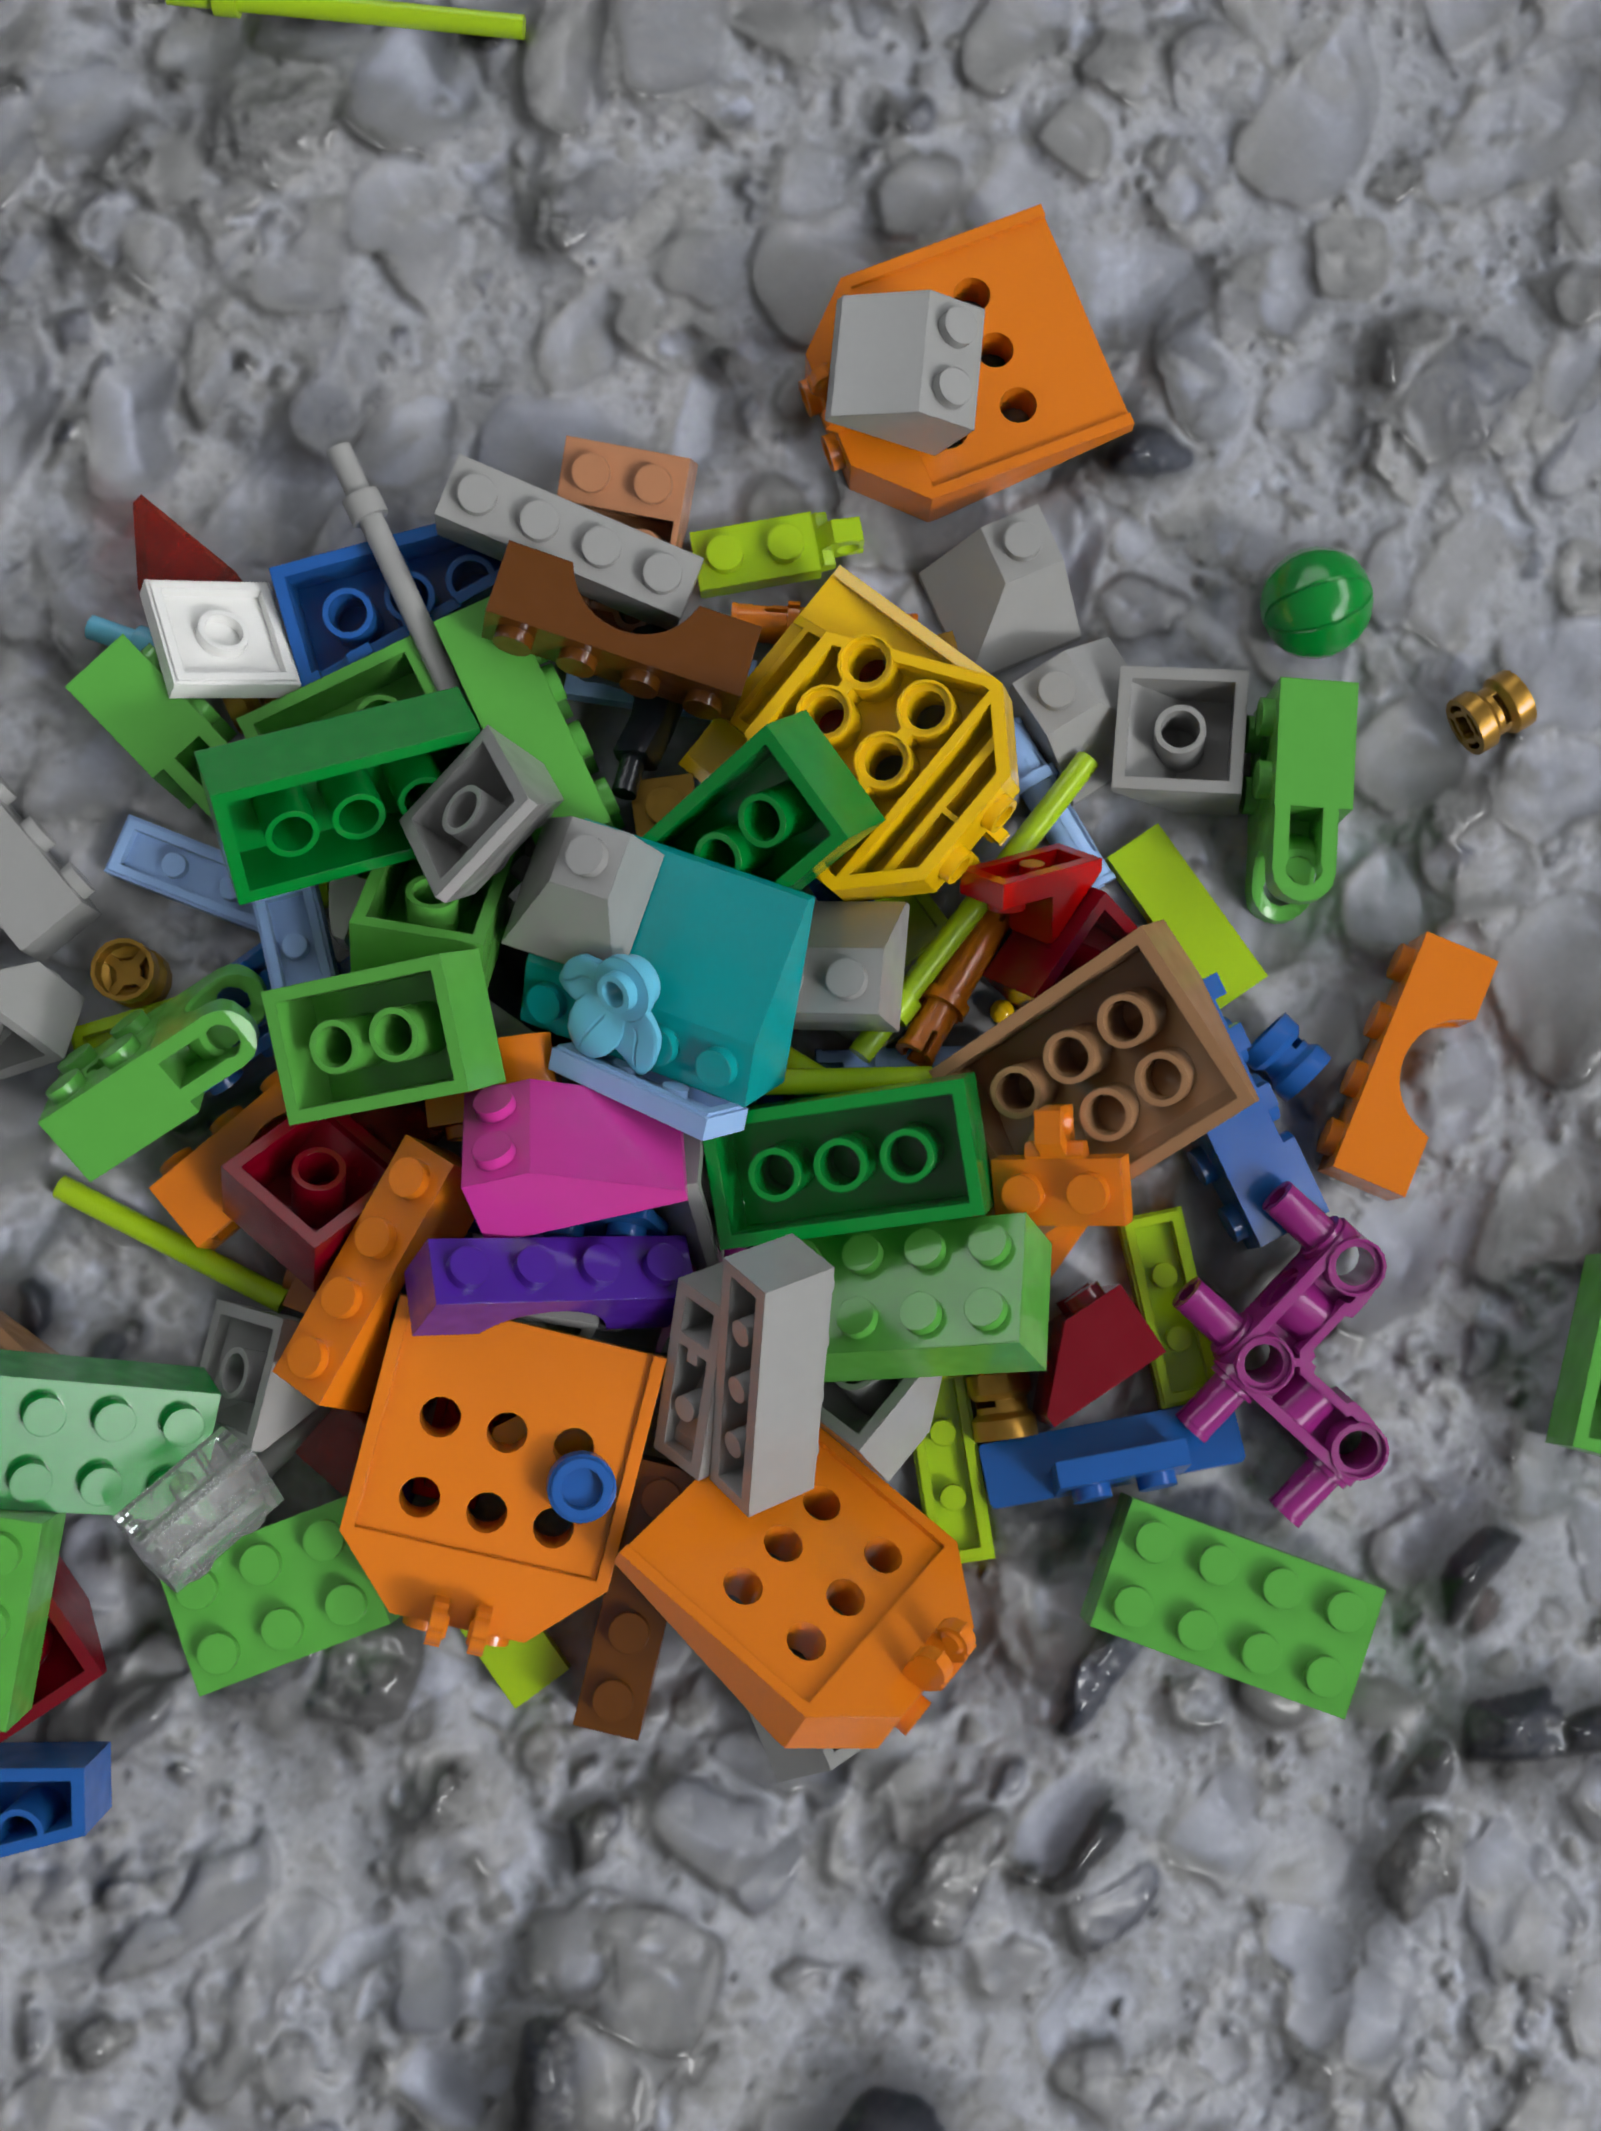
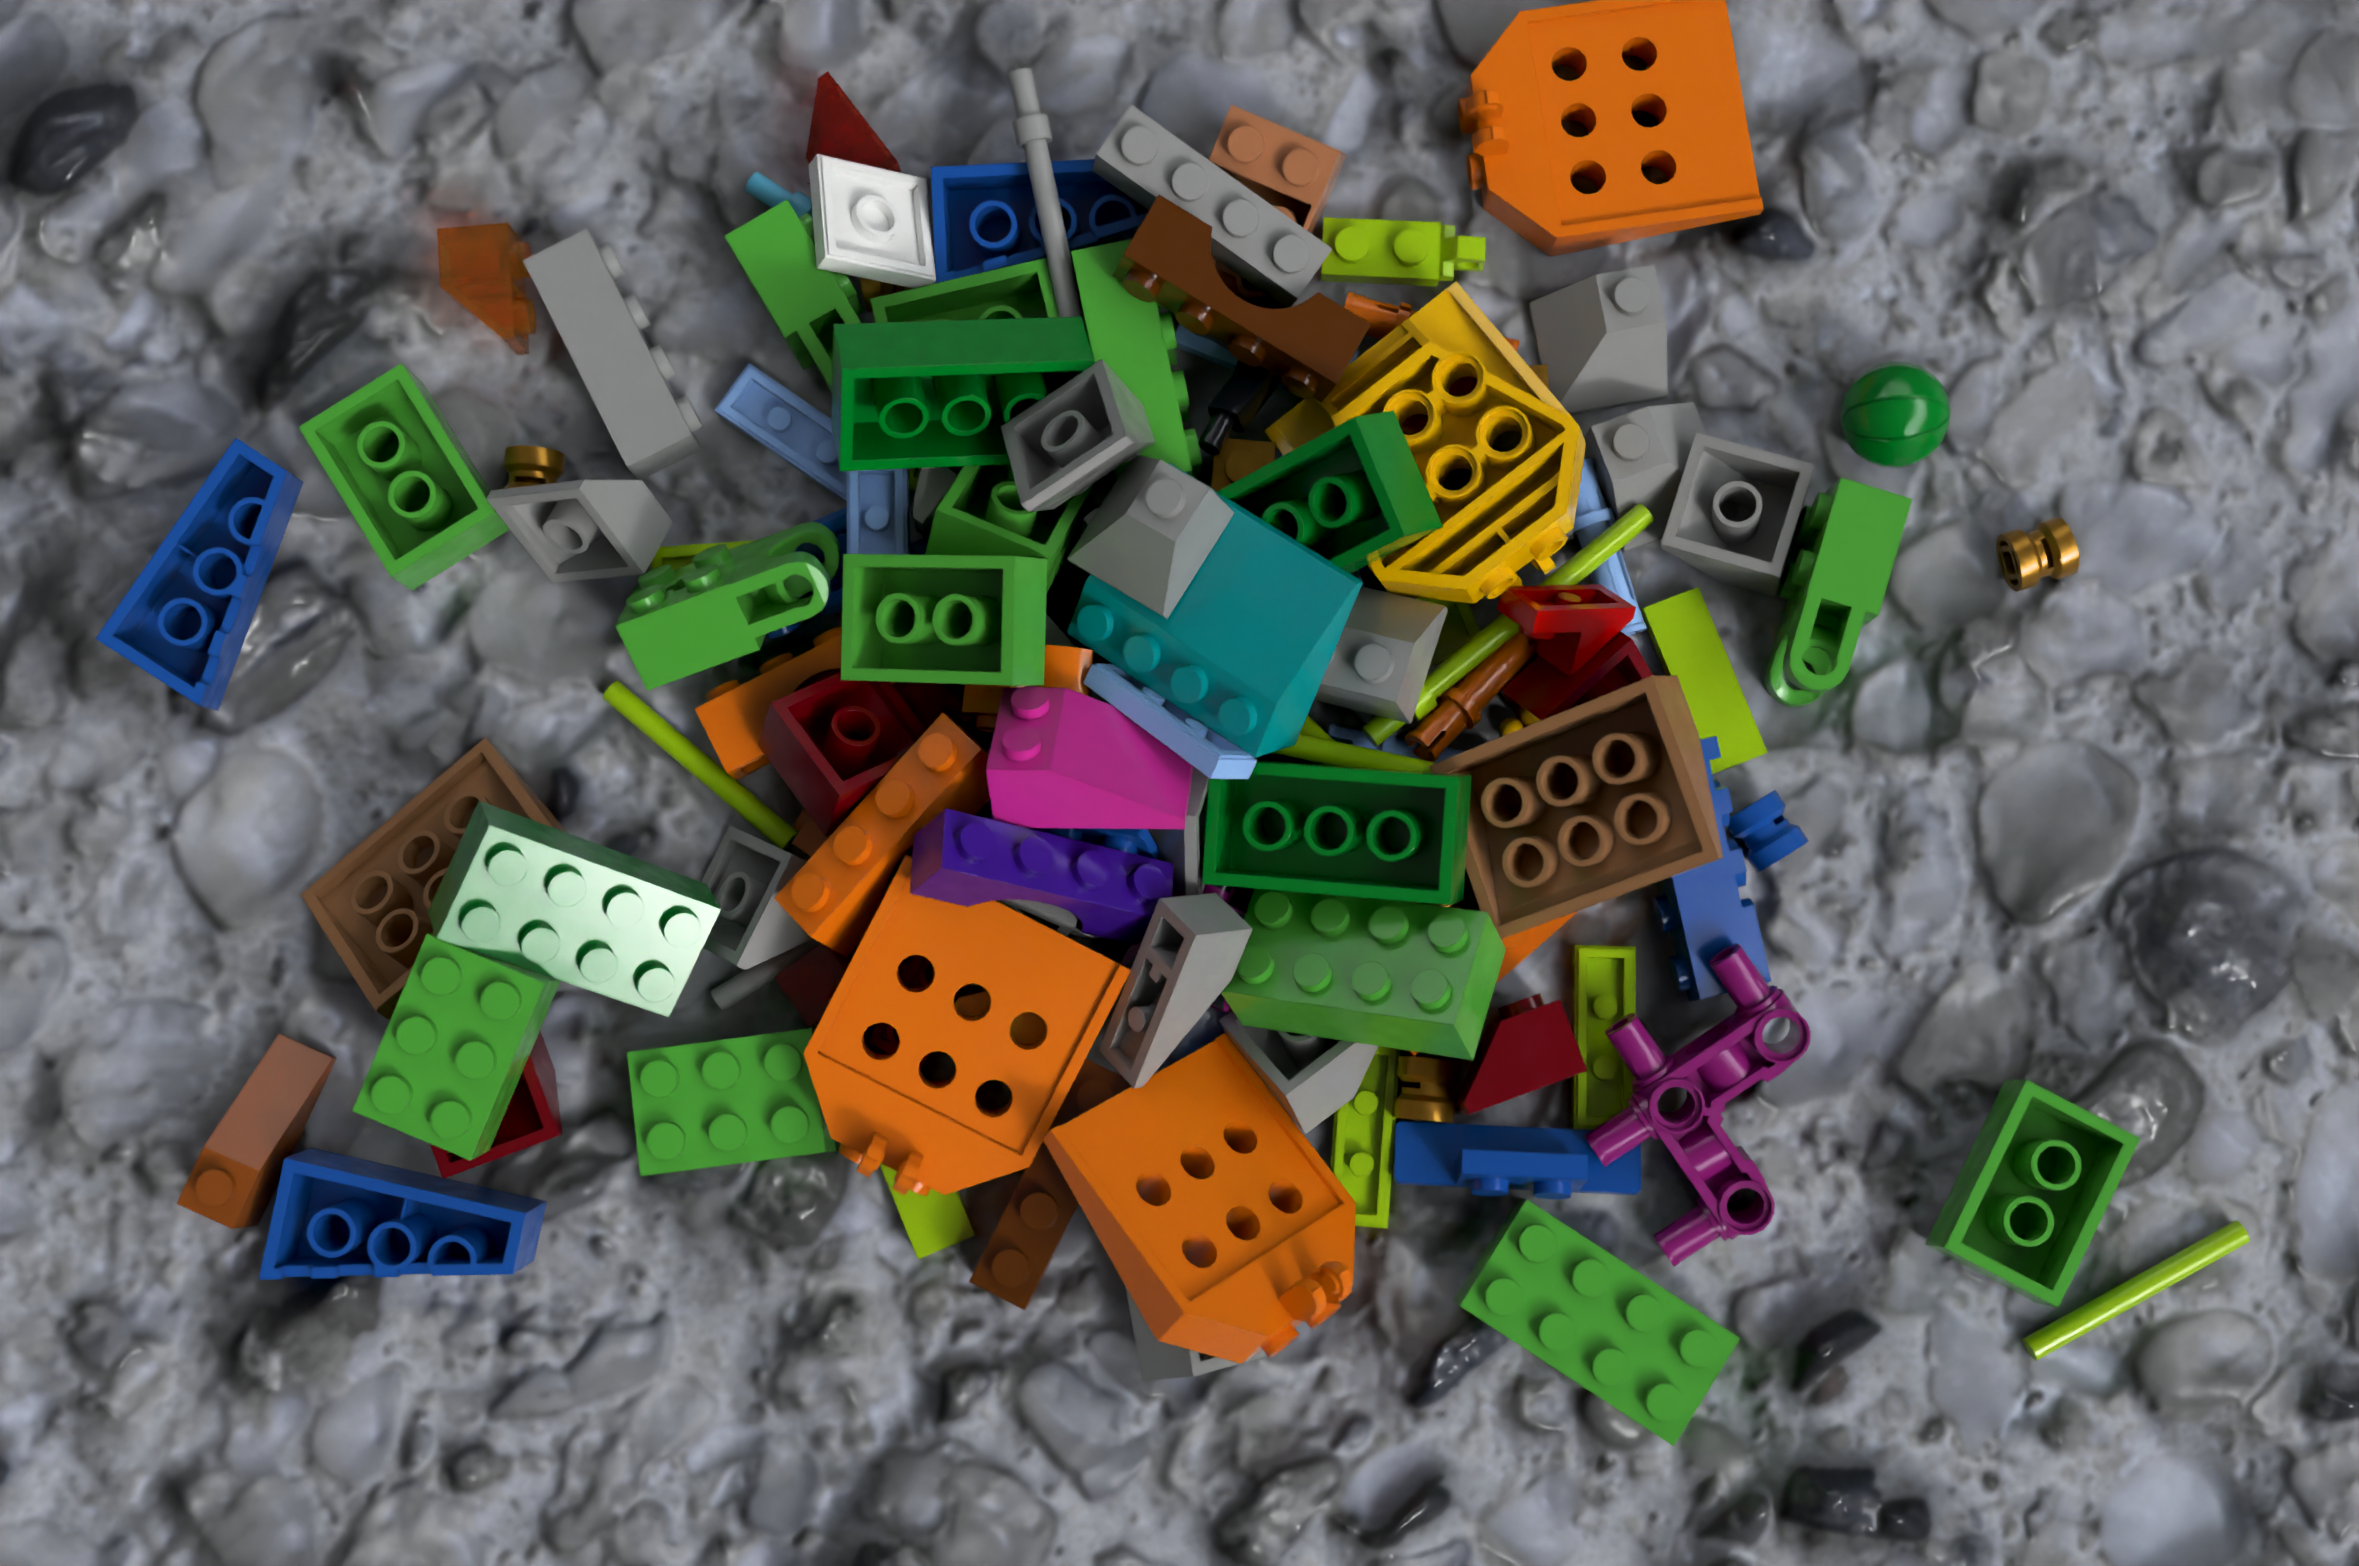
camera: 20 degrees right, 0 degrees up
pearl gold wheel [90,938,172,1009] -> none
clear brick [112,1426,285,1593] -> none
blue tile [546,1450,617,1523] -> none
medium azure plate [559,953,662,1076] -> none
light grey brick [710,1233,835,1517] -> none
light grey slope [825,290,985,456] -> none
orange hinge [991,1104,1133,1226] -> none
orange arch [1316,931,1499,1201] -> none

